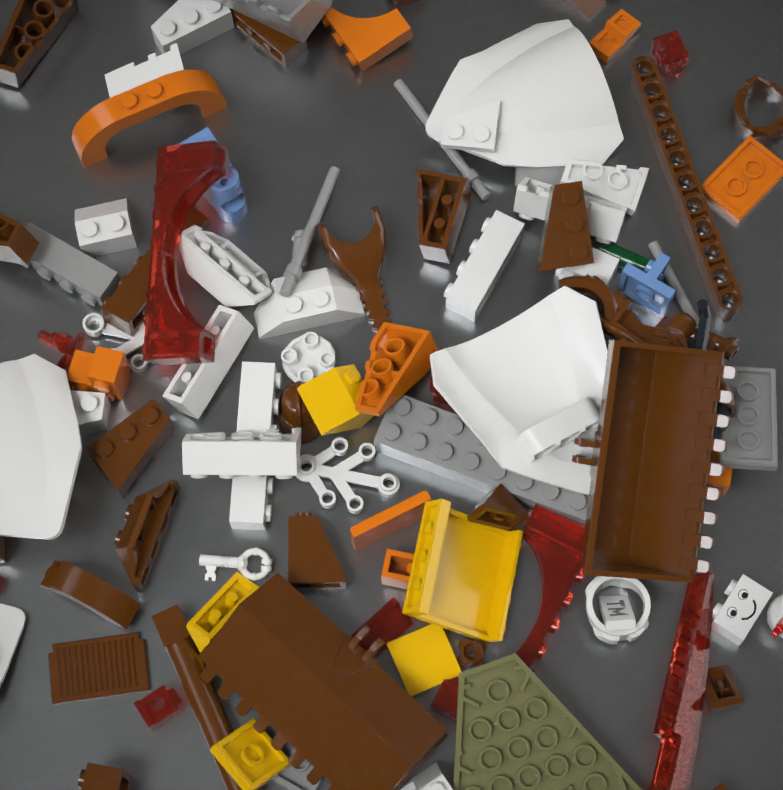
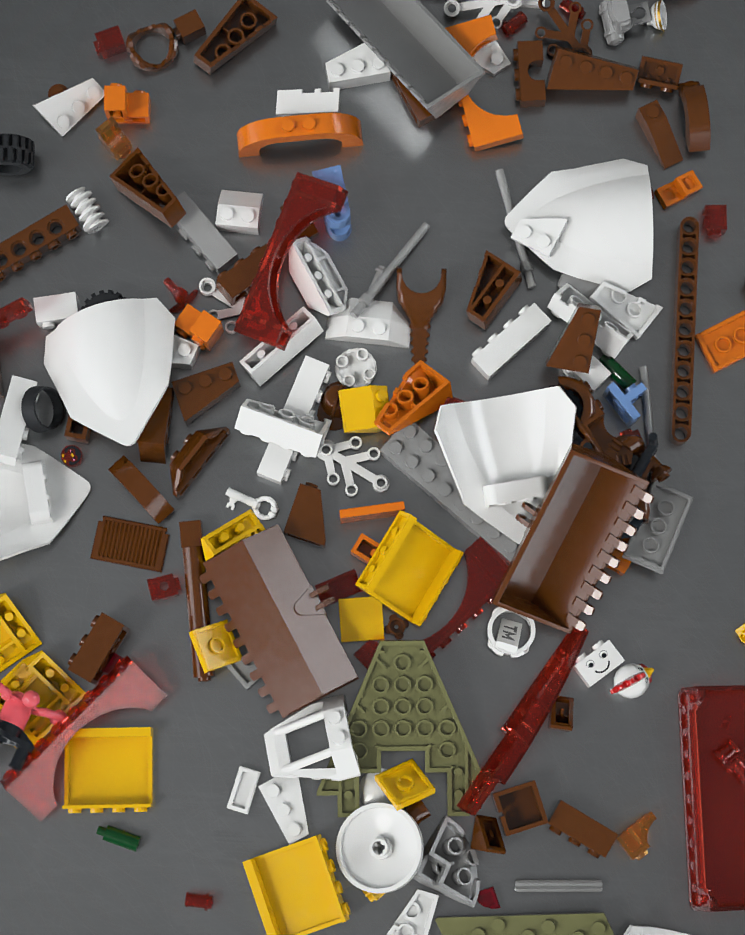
camera: 15 degrees right, 10 degrees up
reddish brown slope [467,483,529,531] -> none
none -> reddish brown wedge [136,387,174,464]

